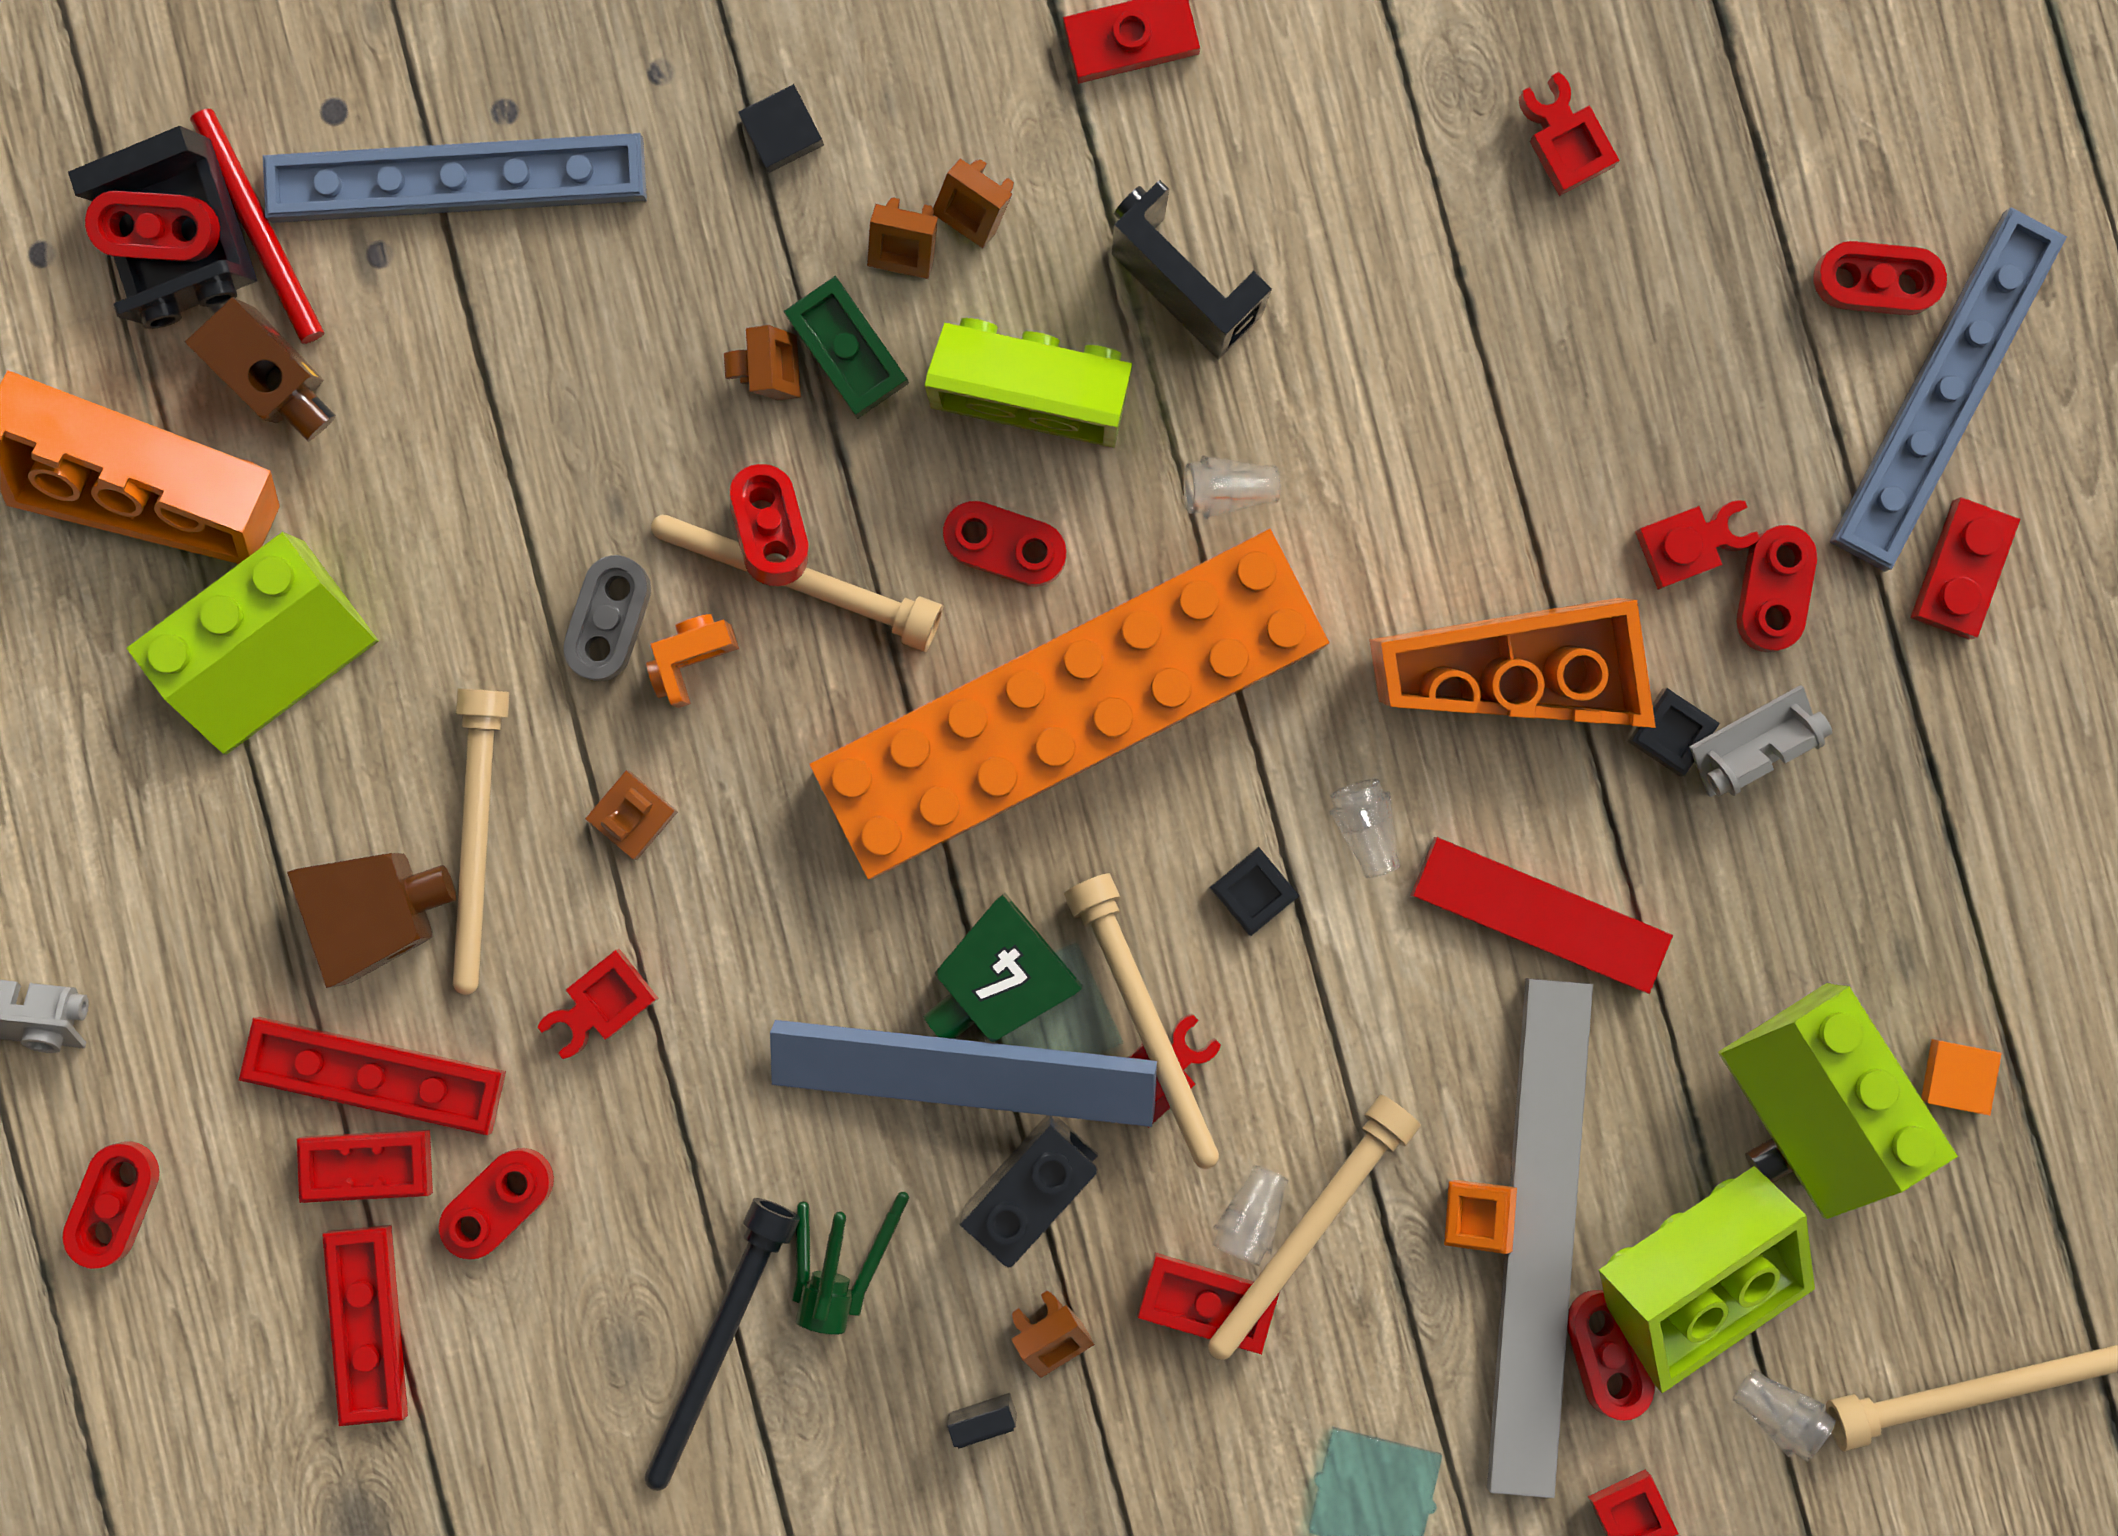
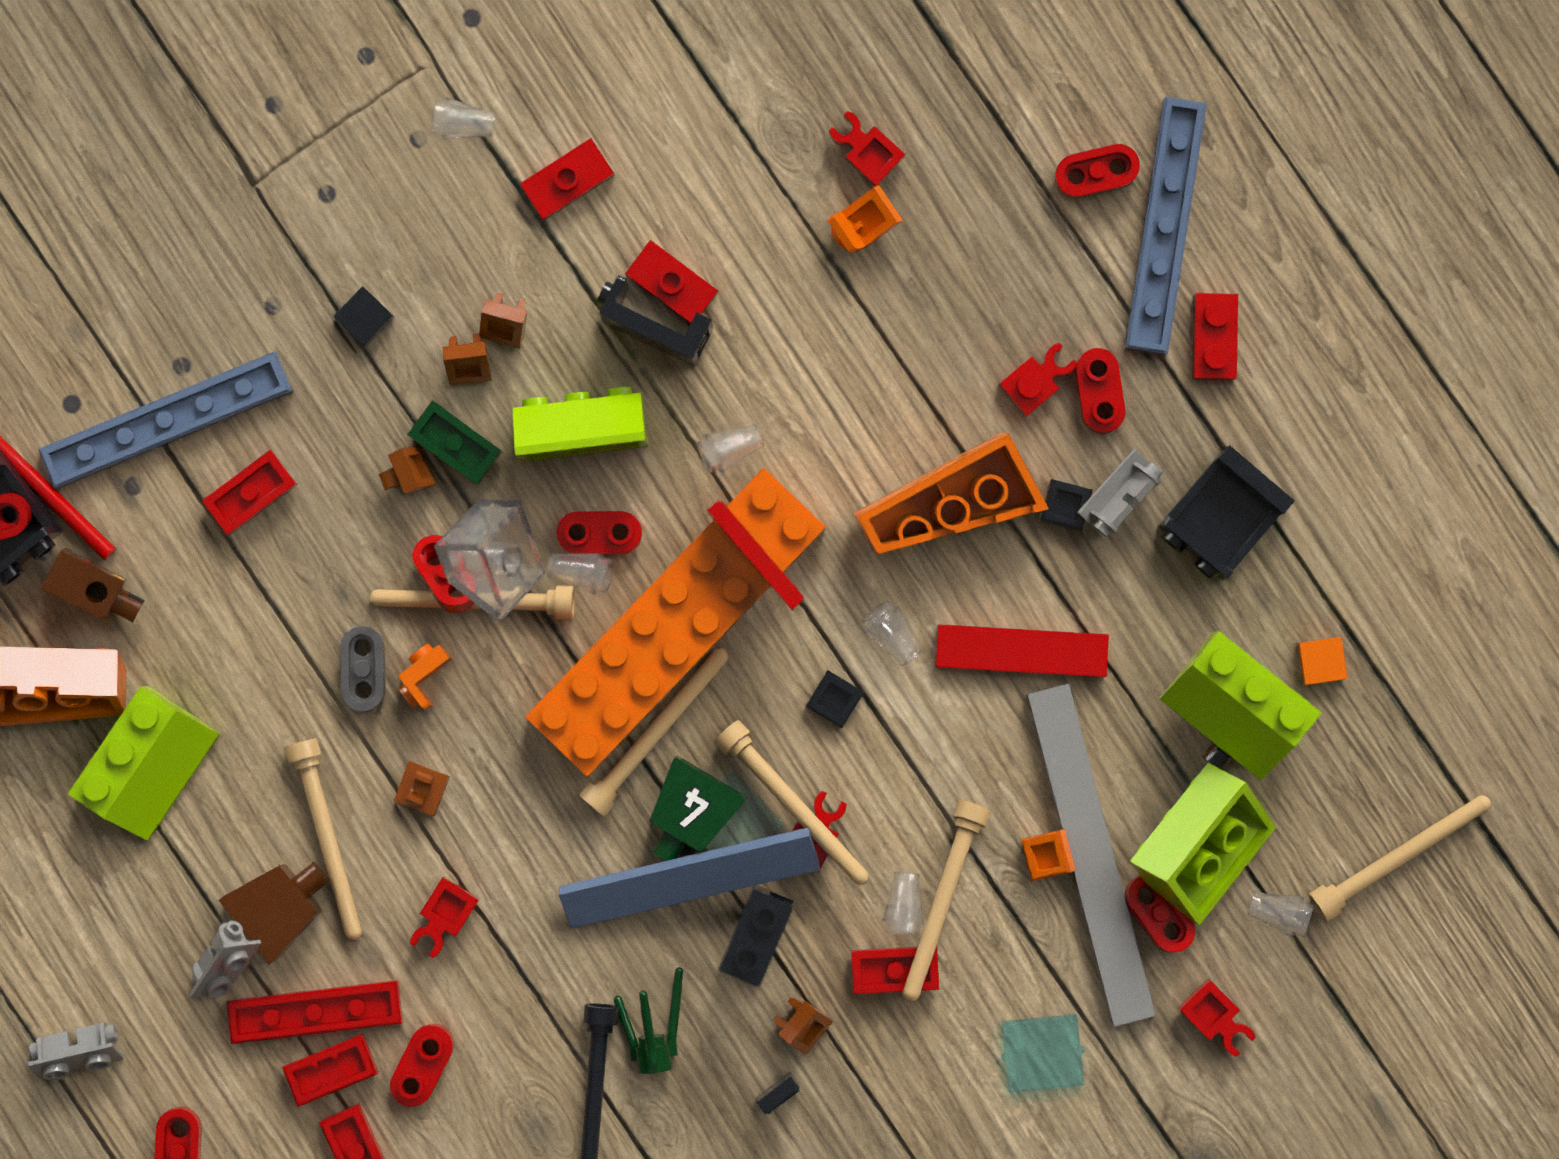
camera: 25 degrees left, 0 degrees up
none -> light grey hinge [189,921,261,998]
none -> red plate [202,450,298,536]
none -> clear slope [435,499,546,620]
none -> clear cone [547,553,613,595]
none -> tan piece [579,648,728,817]
none -> red plate [625,240,719,324]
none -> red tile [707,500,804,611]
none -> orange bracket [827,185,903,254]
none -> black panel [1158,445,1295,581]

